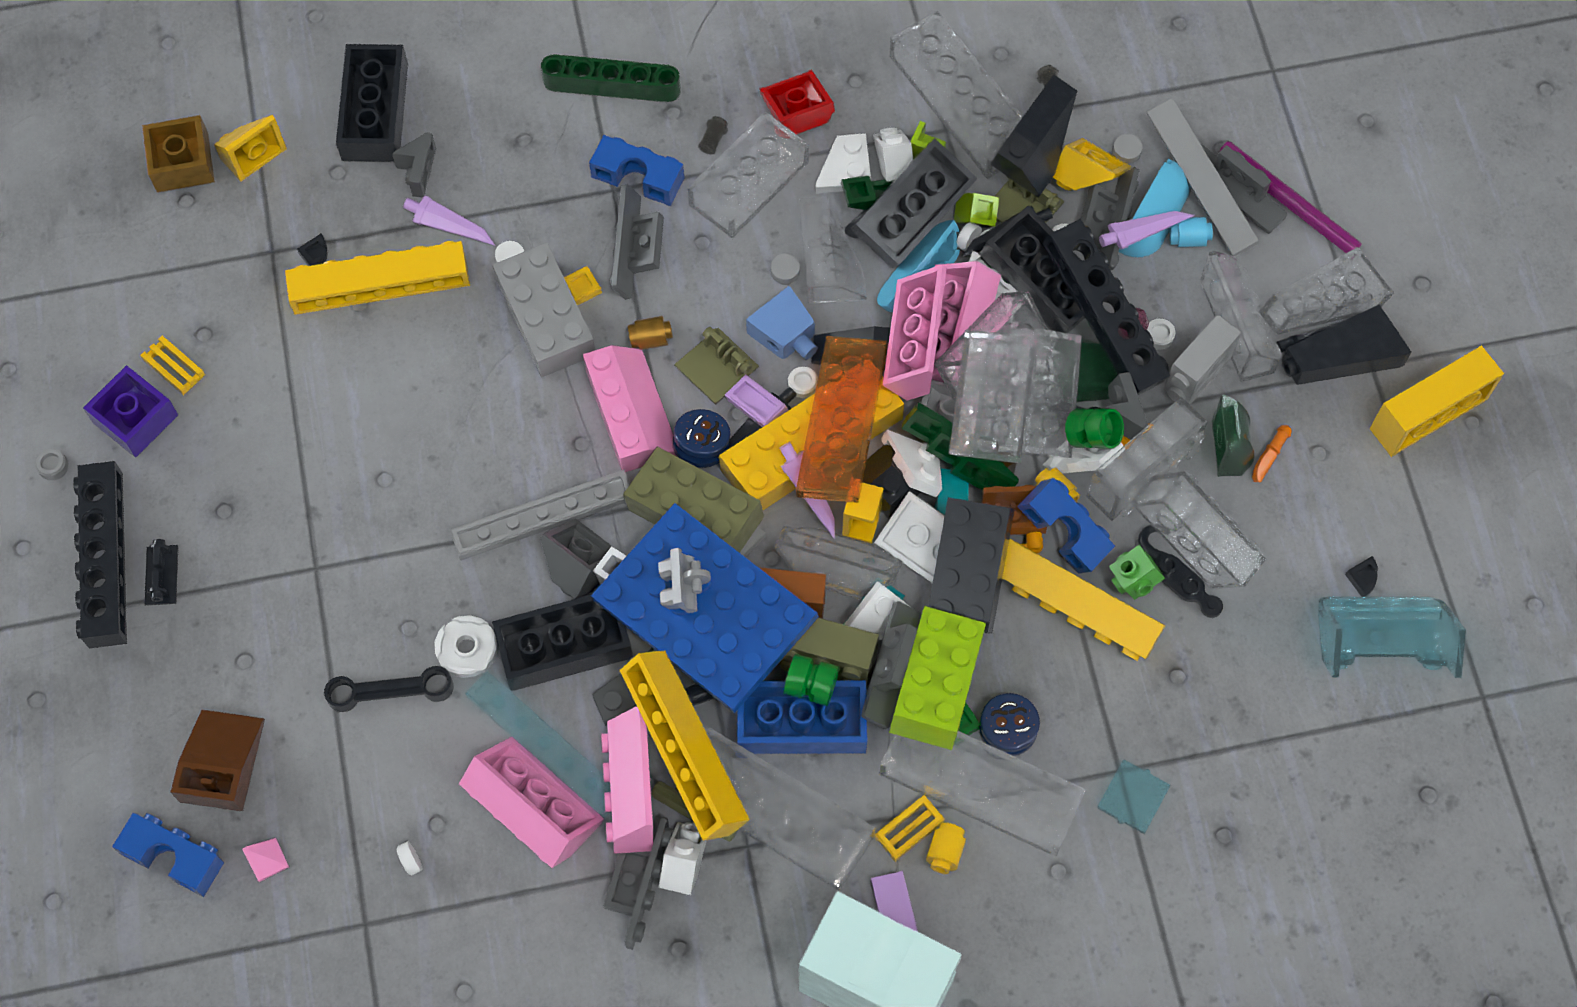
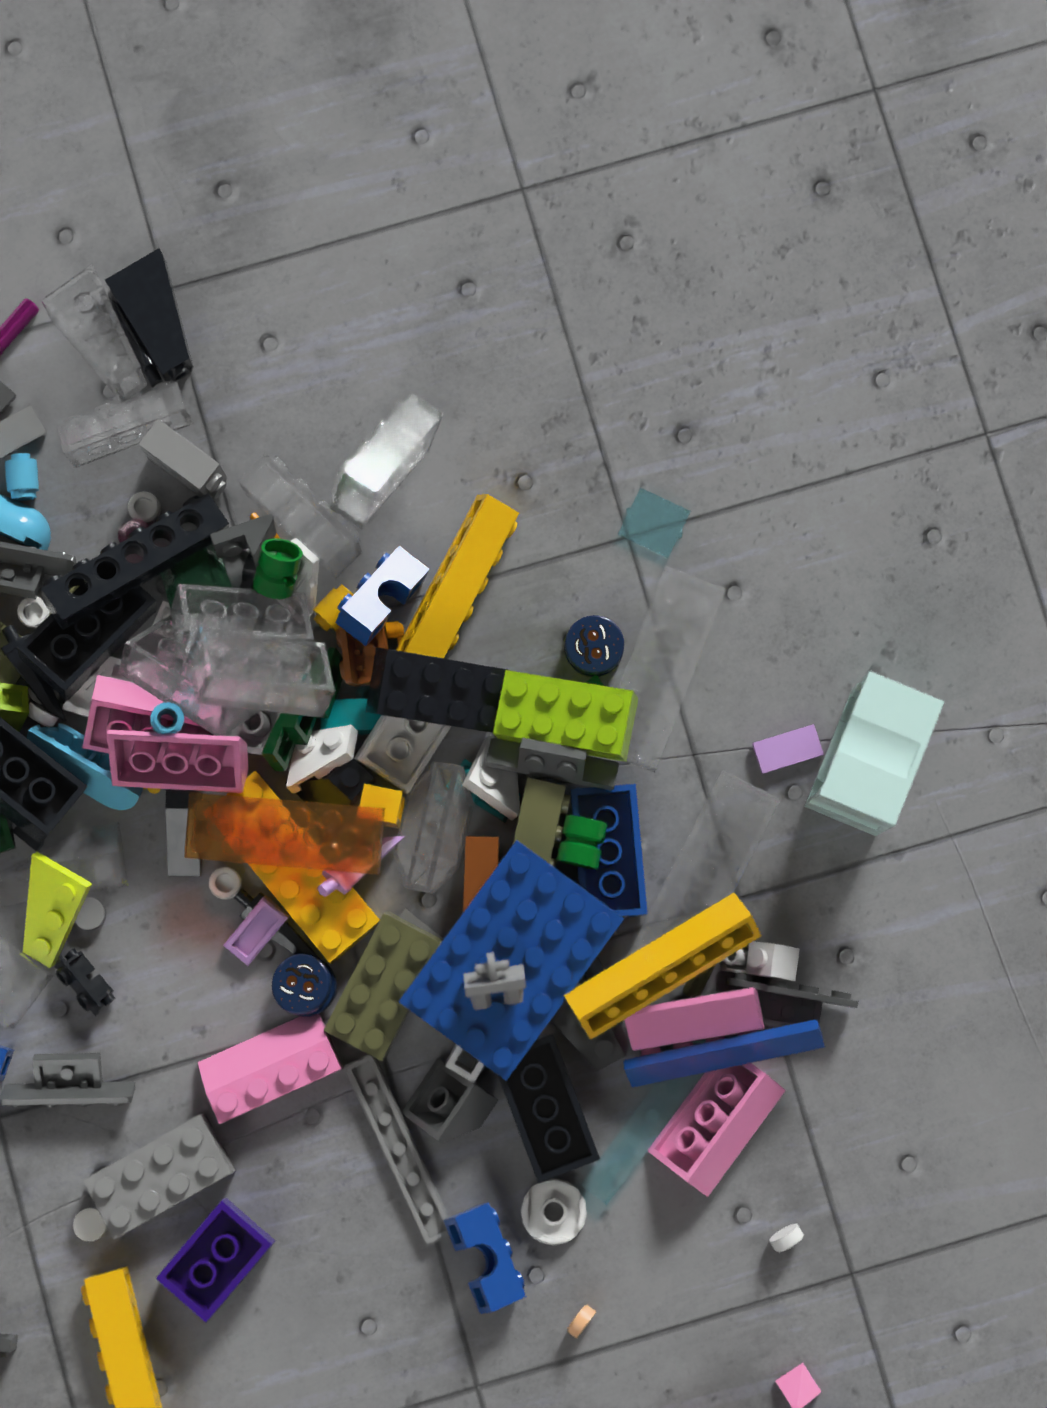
camera: 95 degrees left, 15 degrees up
black piece [324,666,454,712] -> none
lavender bar [403,196,495,245] -> none
yellow tile [564,266,602,305] -> none
pearl gold brick [628,316,673,350] -> none
olive hinge [674,327,759,405] -> none
medium blue torso [746,286,818,360] -> none
yellow tile [874,795,945,862] -> none
yellow brick [926,822,966,874] -> none
lavender bar [1099,211,1195,250] -> none
bright green brick [1109,544,1165,600] -> none
black piece [1138,524,1223,618] -> none
clear green slope [1211,394,1255,477] -> none
orange piece [1252,425,1292,482] -> none
clear light blue windscreen [1318,597,1466,678] -> none
black tile [1345,556,1378,599] -> none
yellow brick [1369,345,1504,457] -> none
none -> neon yellow wing [23,851,92,968]
none -> black hinge [54,948,115,1016]
none -> medium azure brick [150,702,184,734]
none -> dark purple brick [156,1198,276,1323]
none -> blue arch [443,1202,526,1314]
none -> light nougat tile [567,1305,596,1339]
none -> blue tile [623,1019,825,1088]

